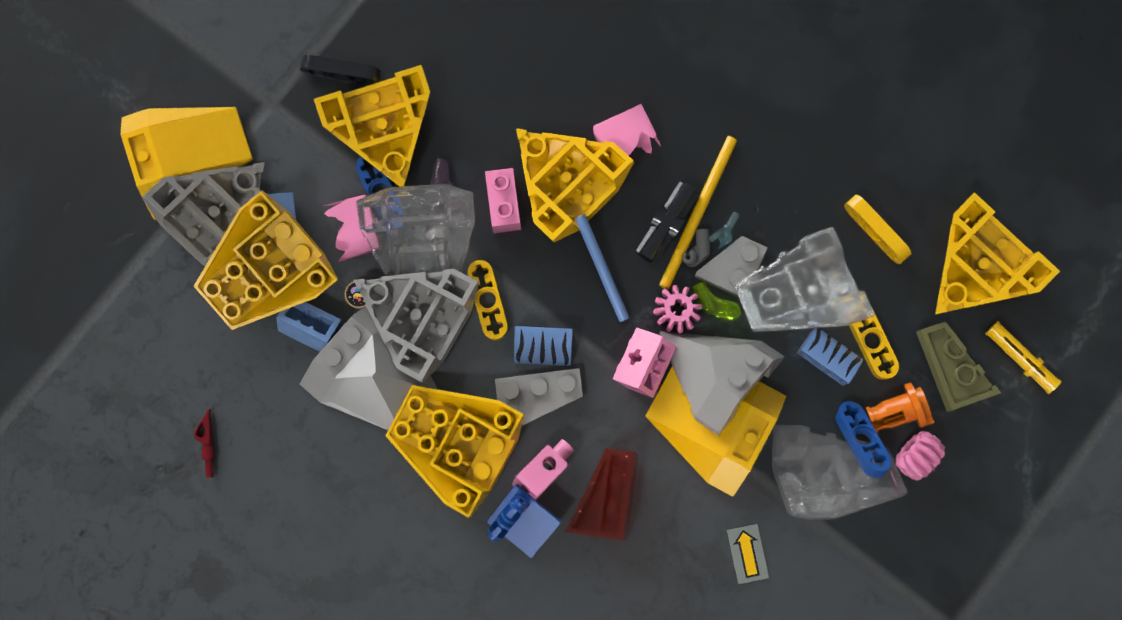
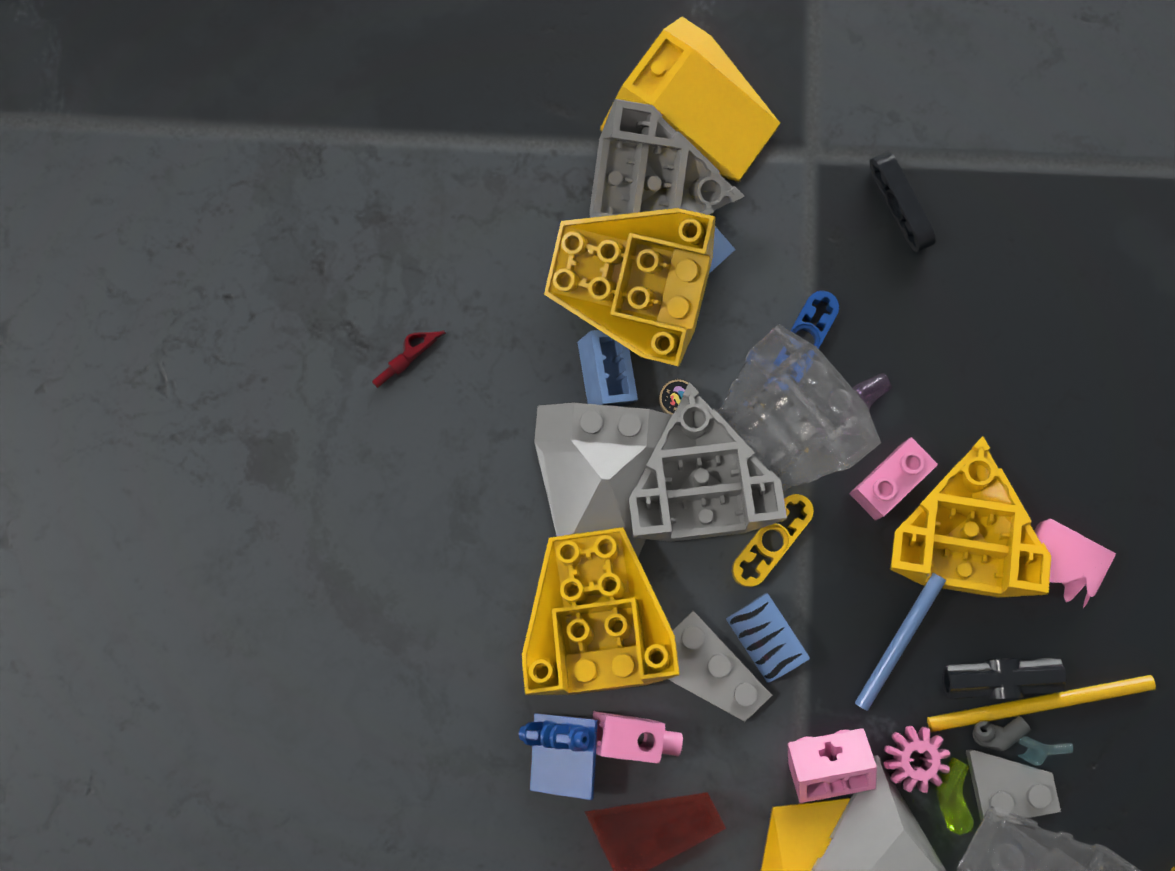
camera: 55 degrees right, 0 degrees up
yellow wedge [314,65,430,189] -> none
bright pink piece [323,194,382,262] -> none

